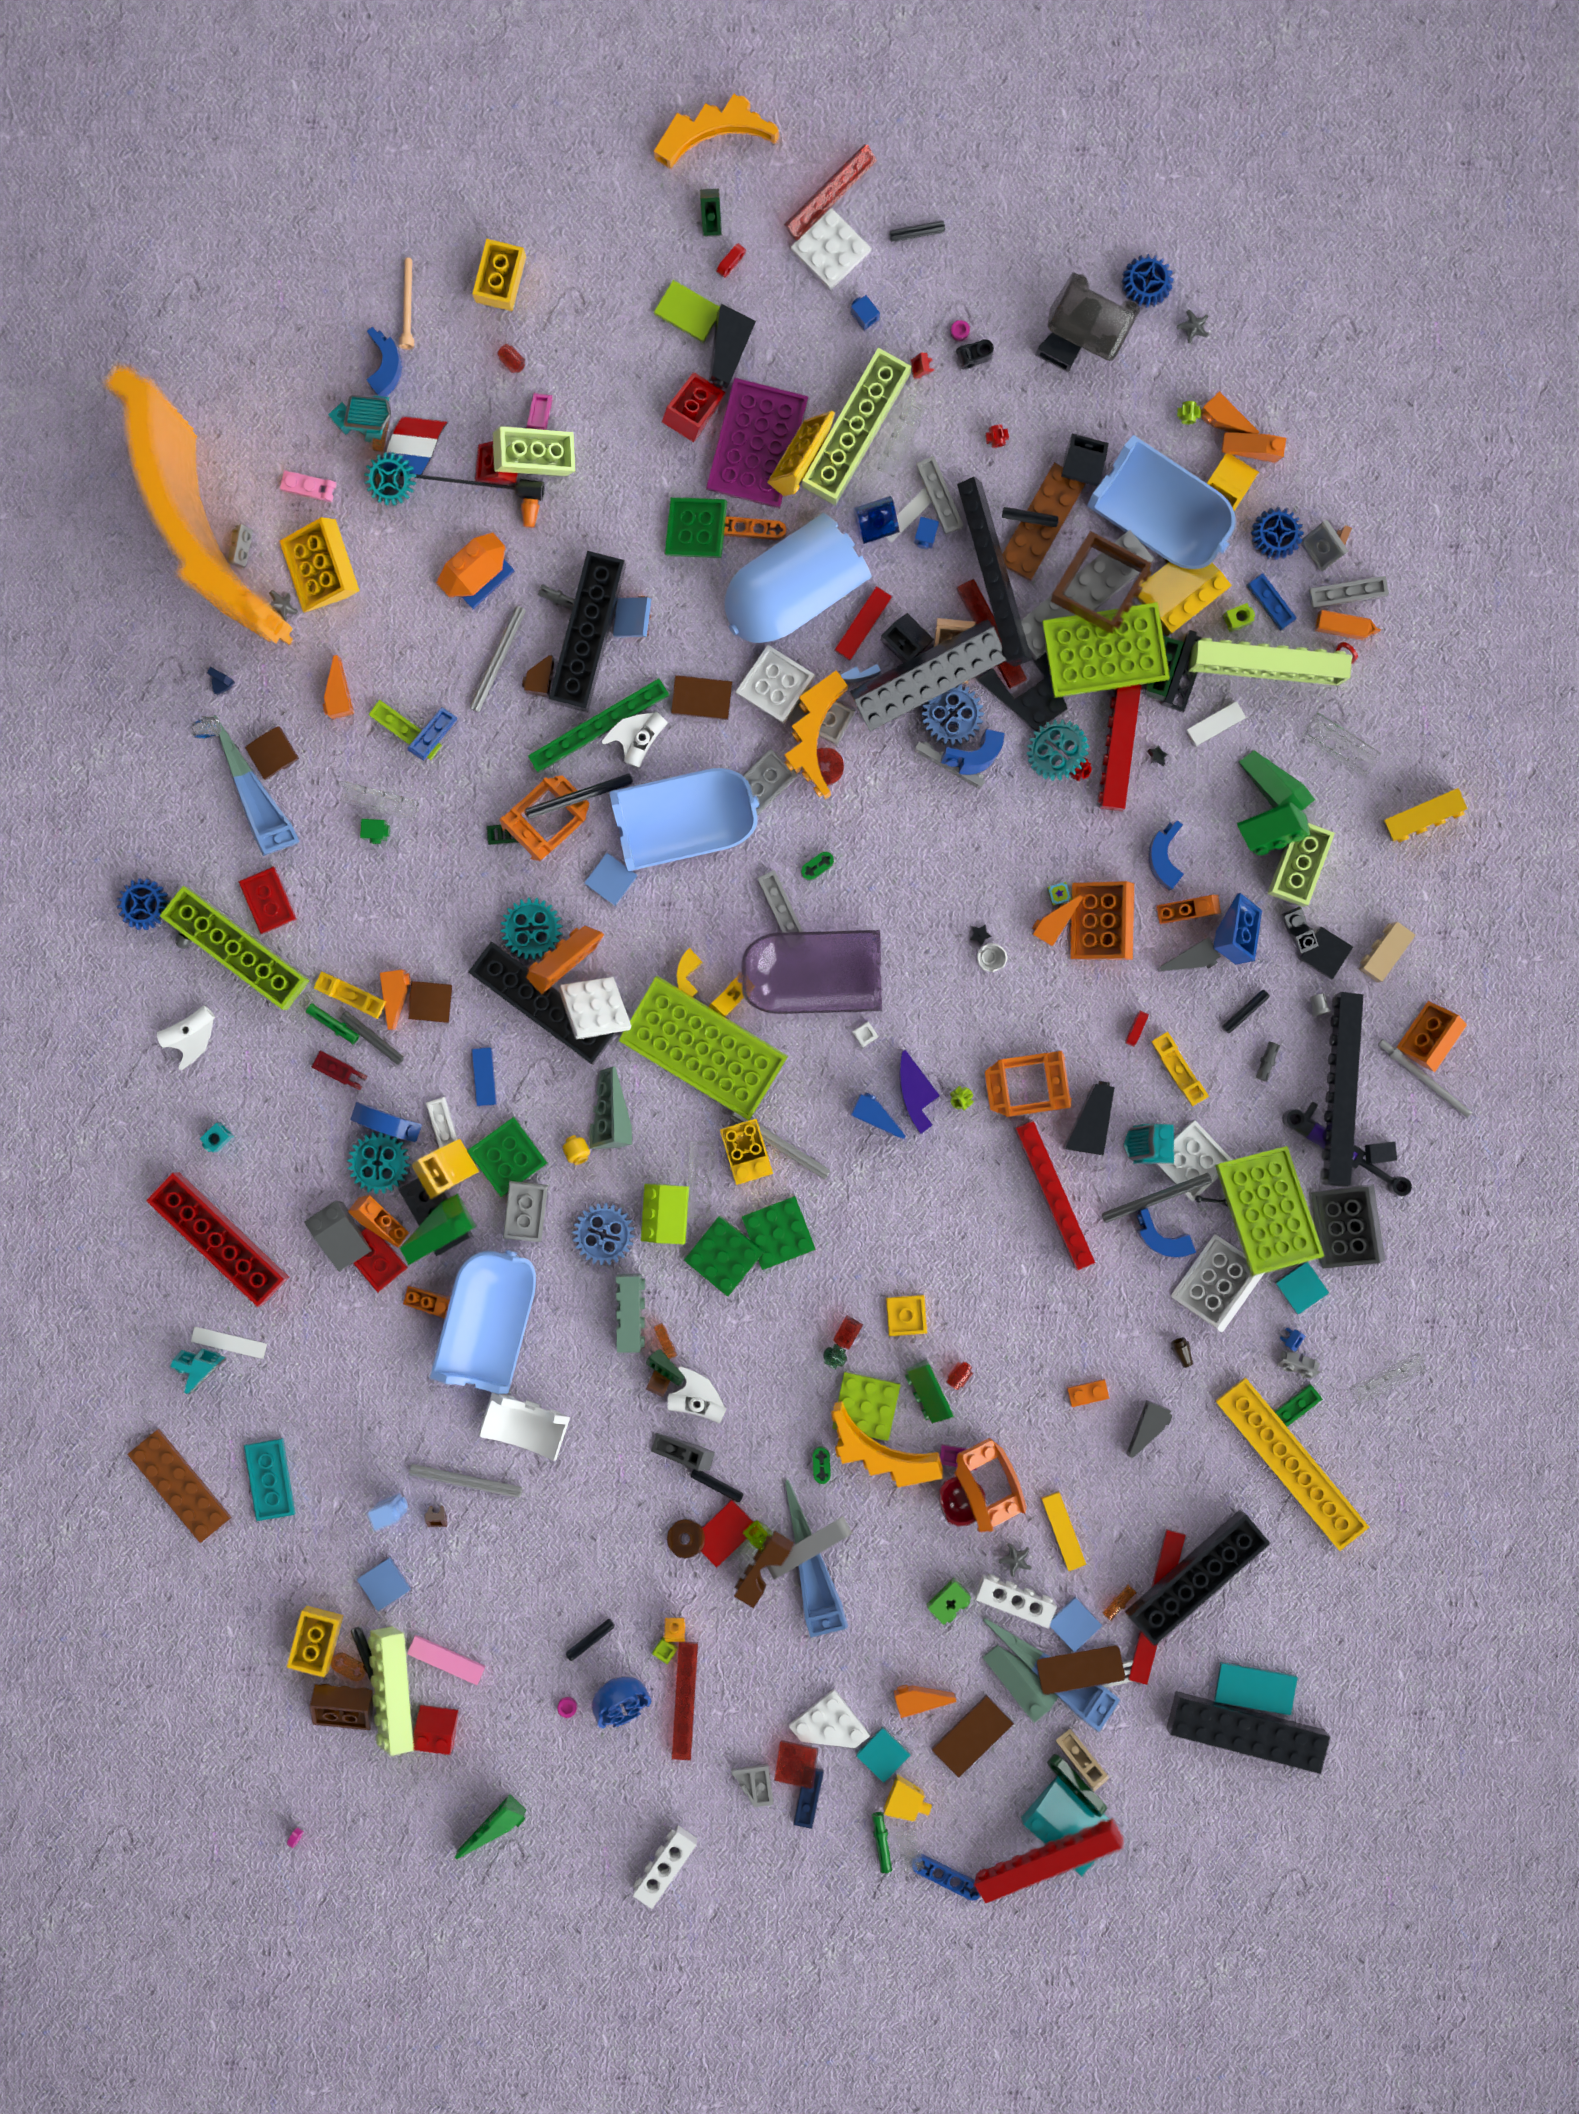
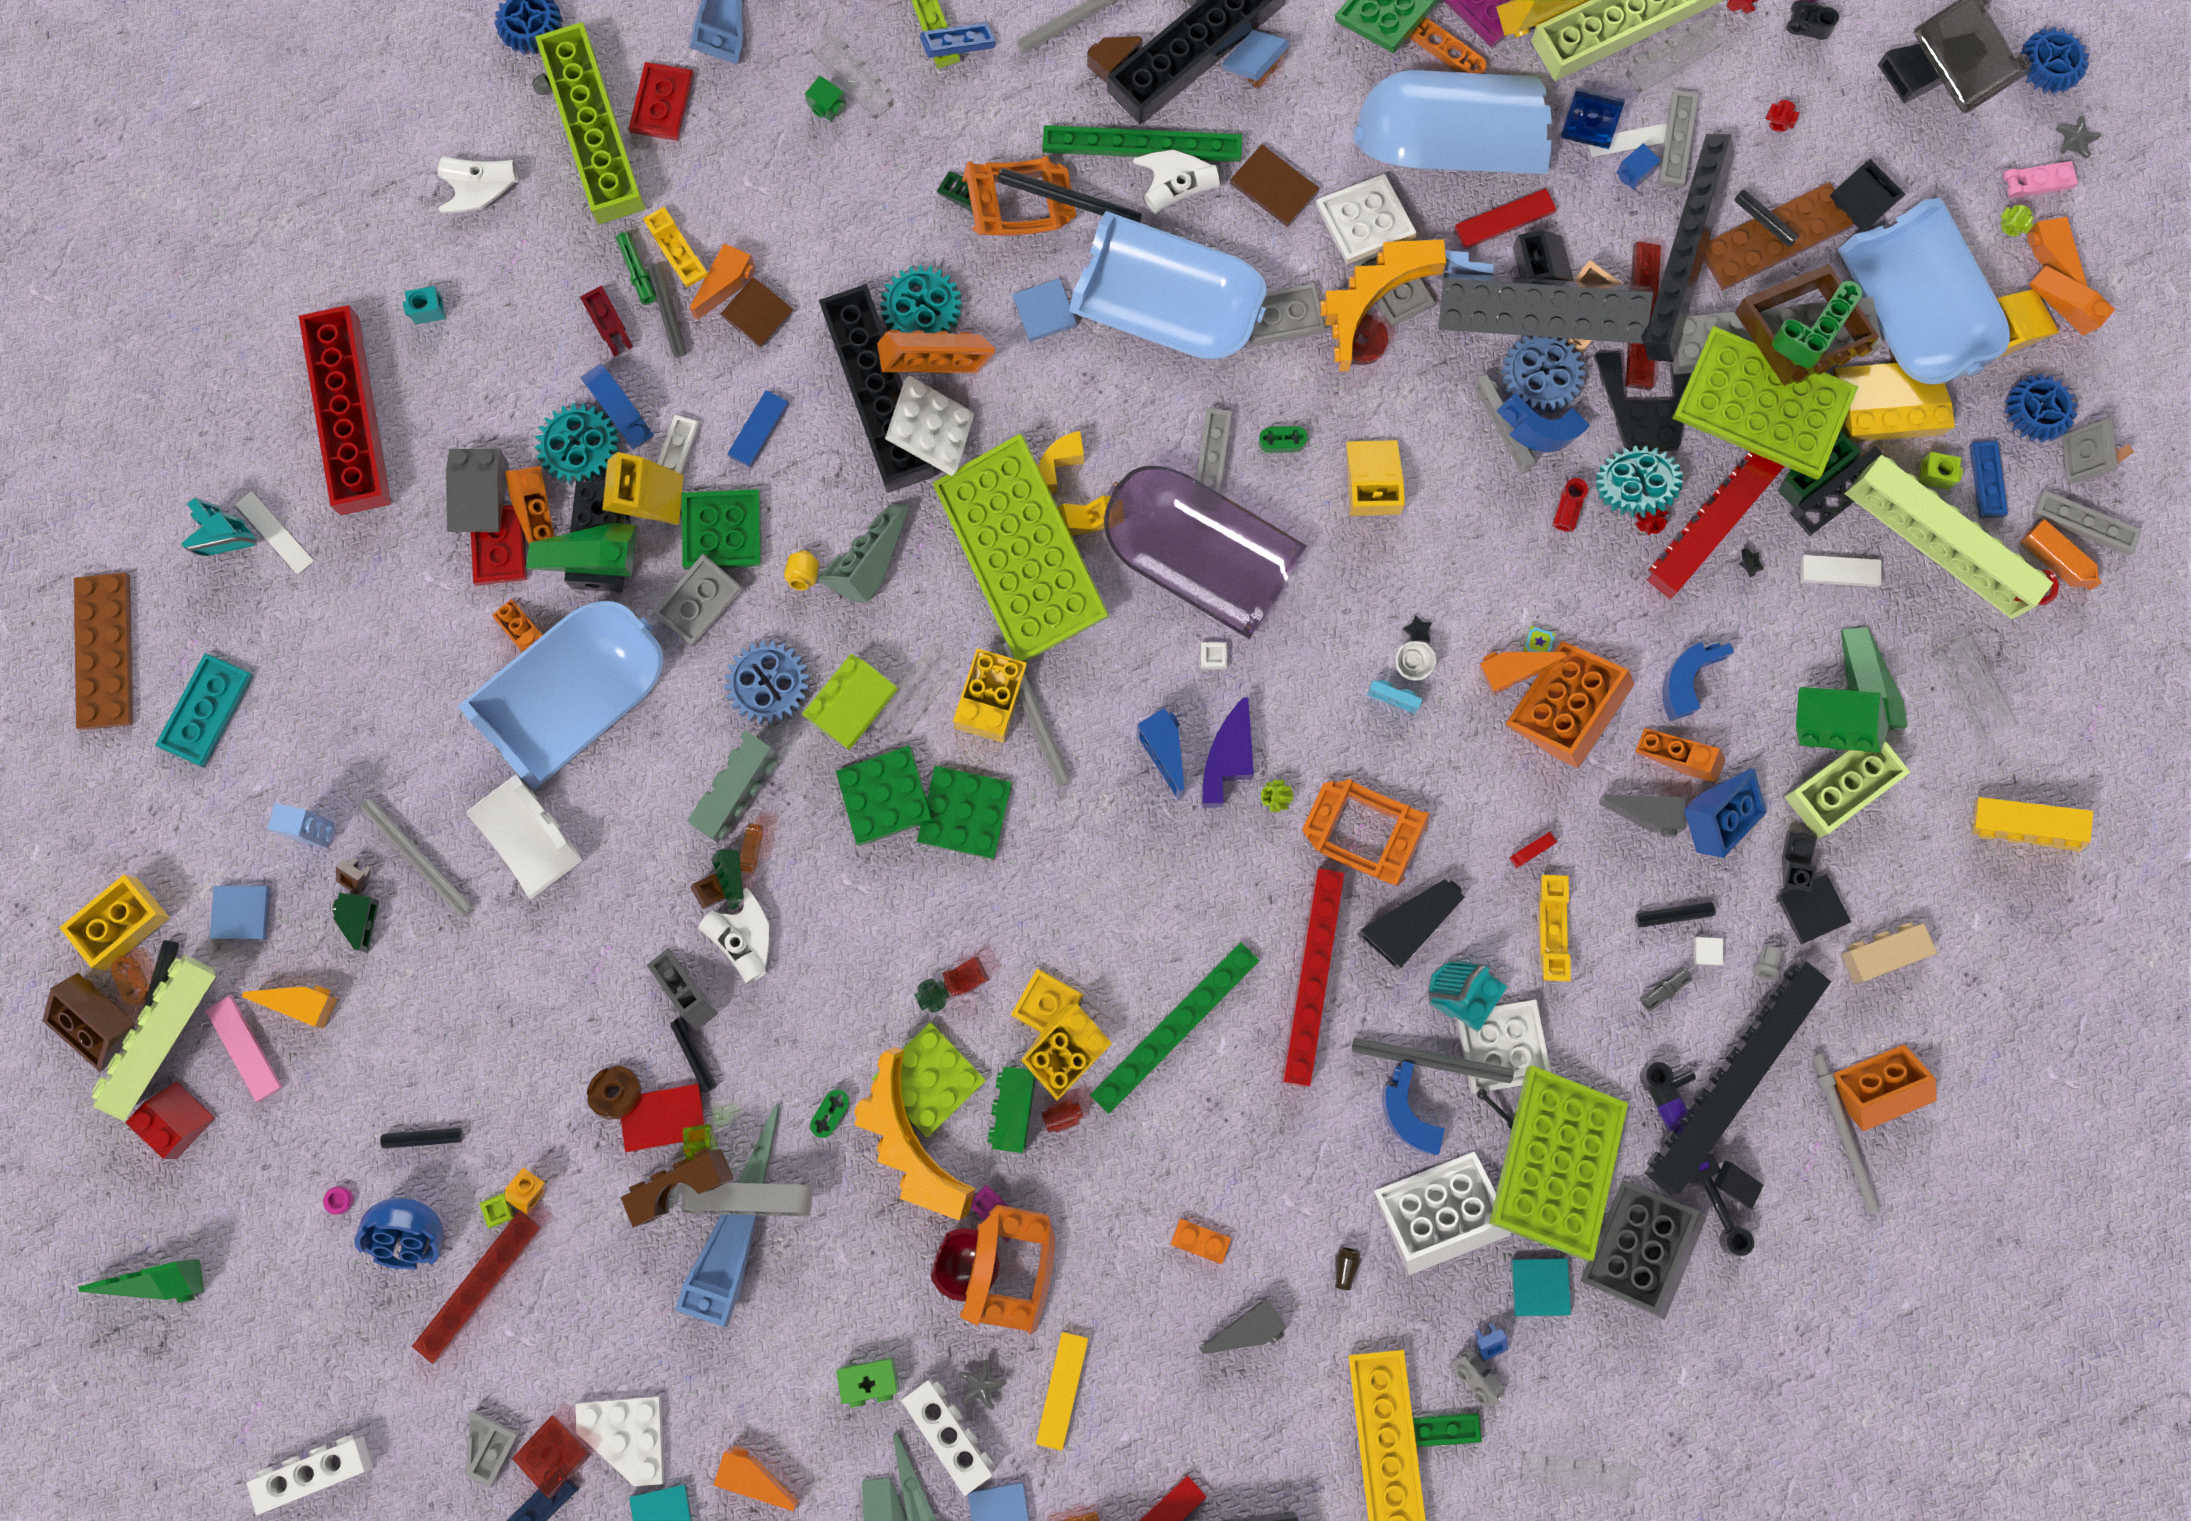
camera: 30 degrees right, 10 degrees down
none -> light orange slope [241,985,338,1029]
none -> dark green slope [332,893,379,953]
none -> yellow slope [1021,1003,1112,1100]
none -> green plate [1090,942,1260,1115]
none -> yellow slope [1346,440,1405,516]
none -> medium azure plate [1367,680,1422,714]
none -> red piece [1552,478,1588,533]
none -> white tile [1694,937,1723,966]
none -> green beam [1772,281,1862,368]
none -> bright pink plate [2002,161,2078,198]

